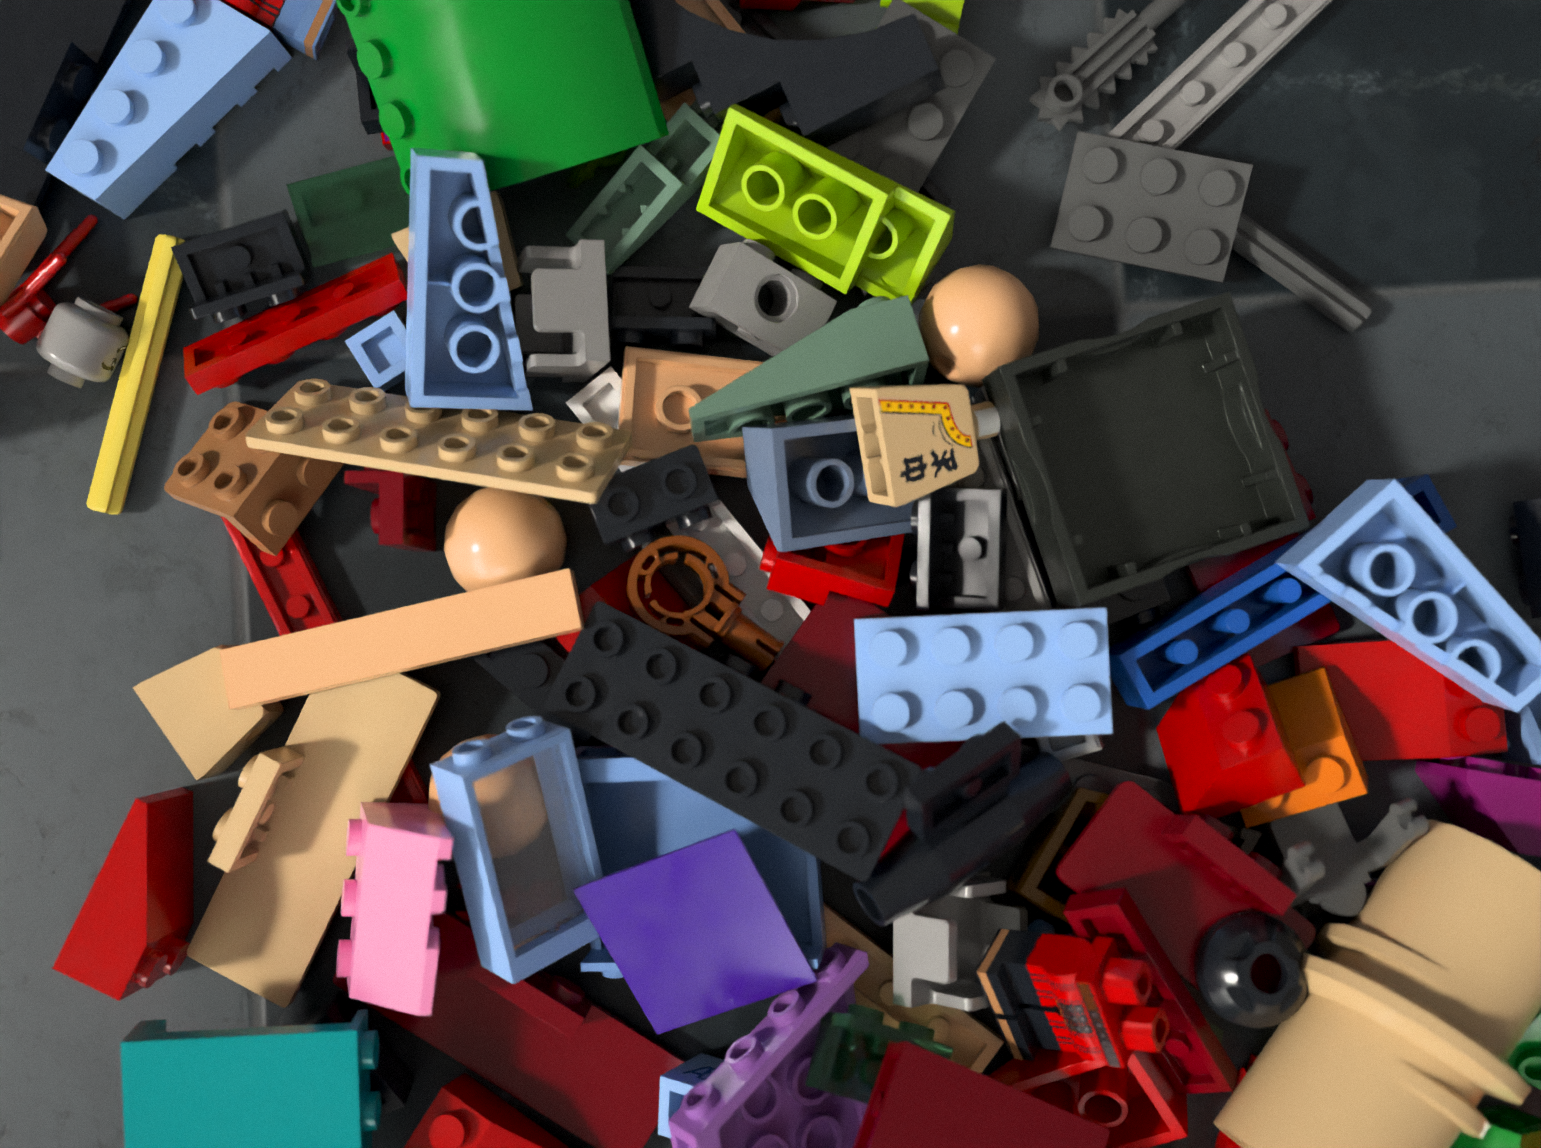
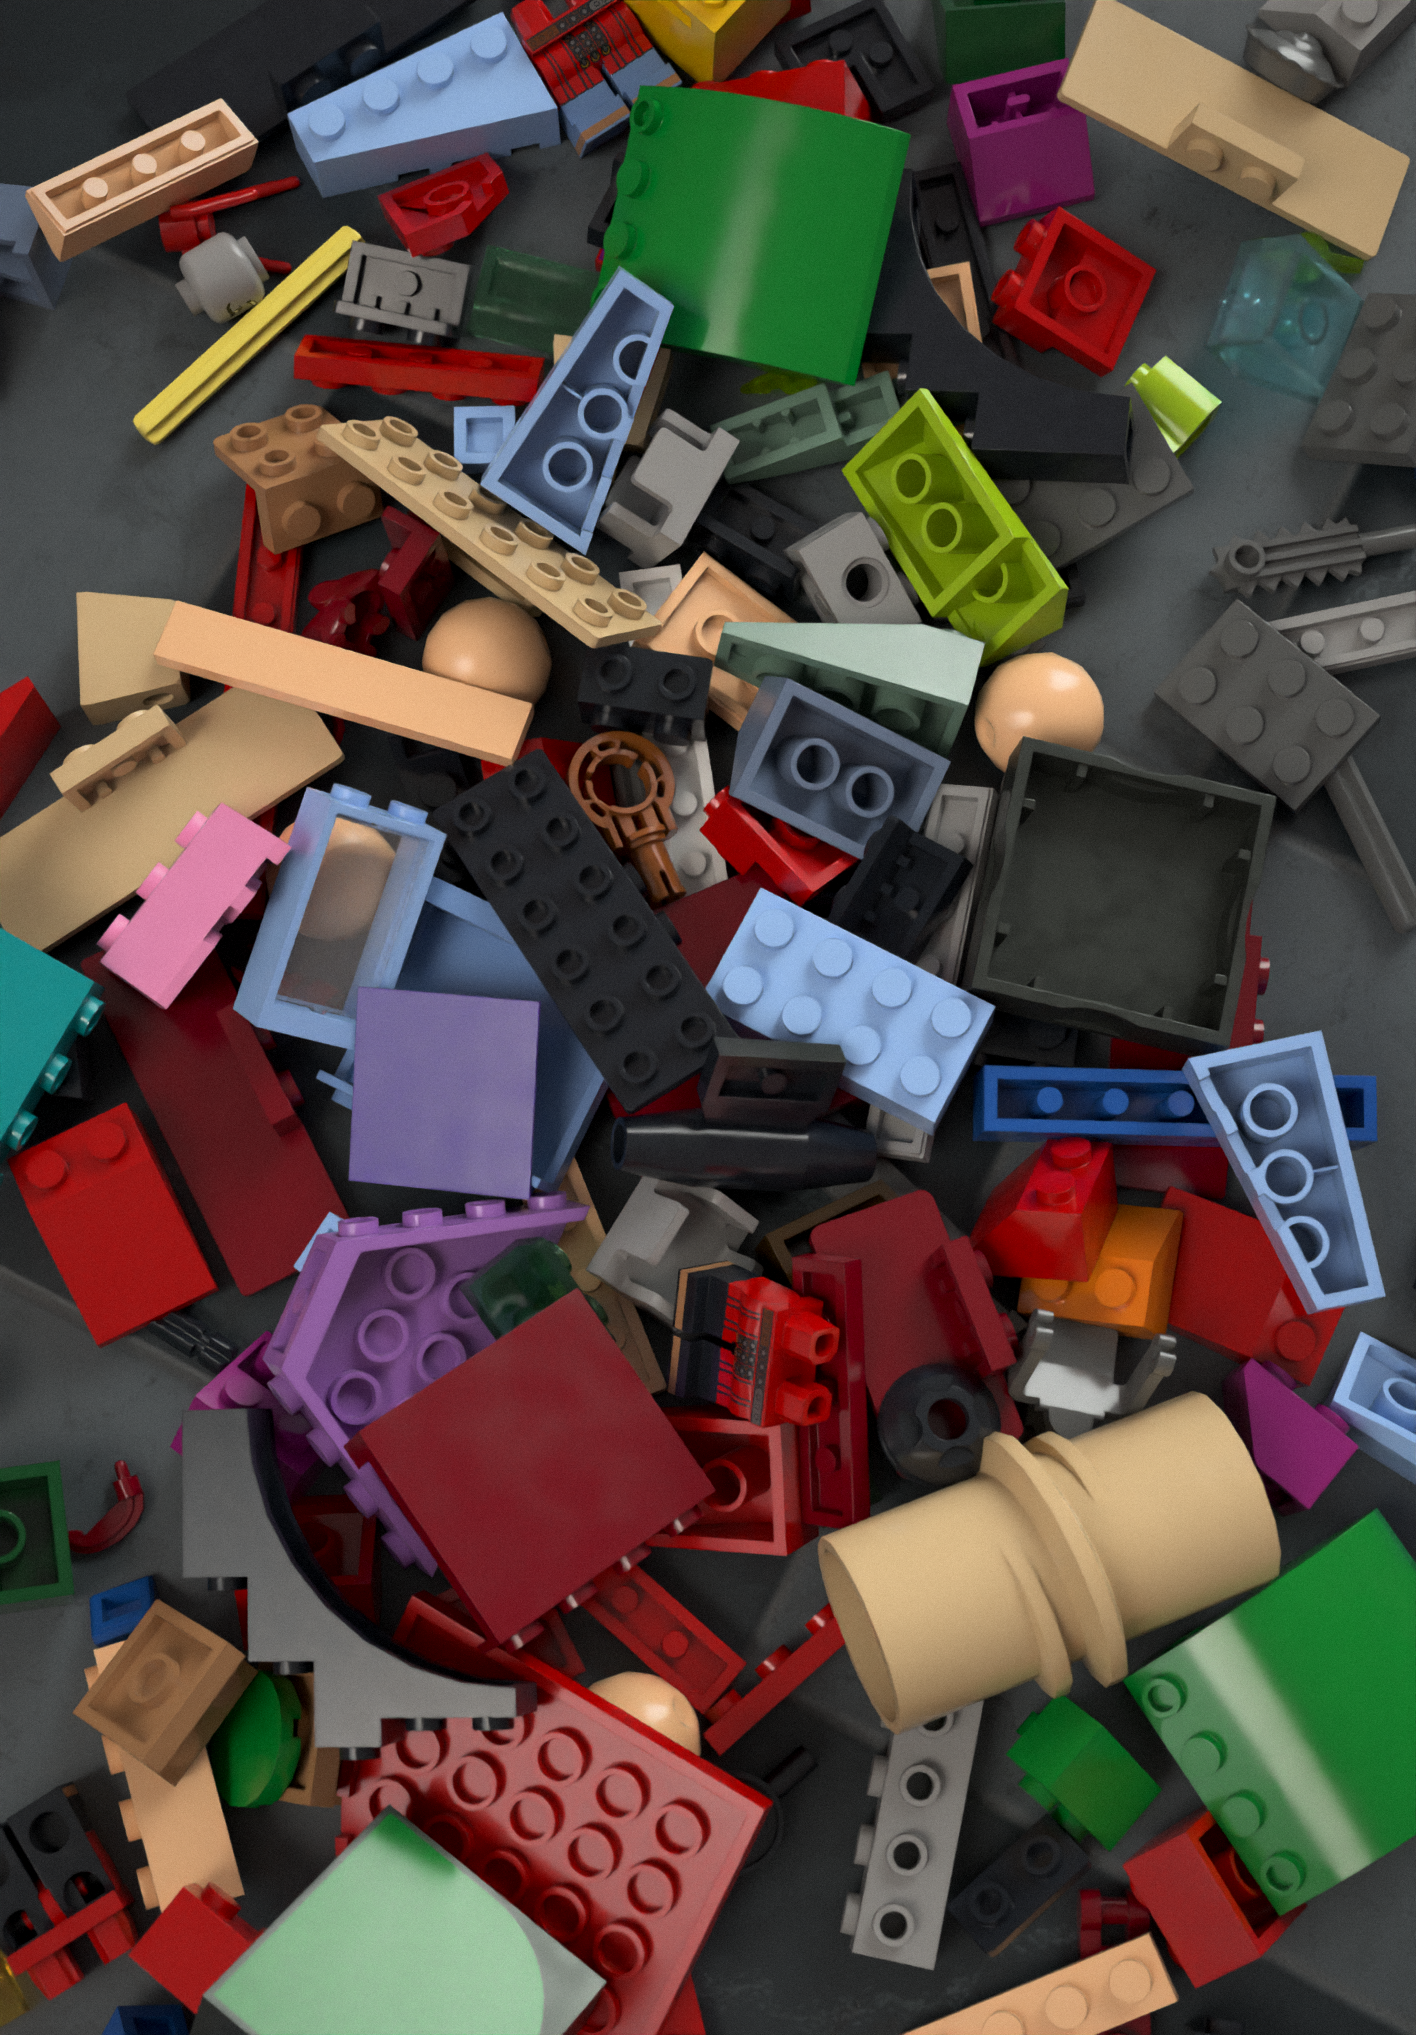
camera: 30 degrees right, 10 degrees down
tan torso [850,384,1000,507] -> none
none -> dark red animal [300,569,390,745]
none -> red plate [377,152,509,258]

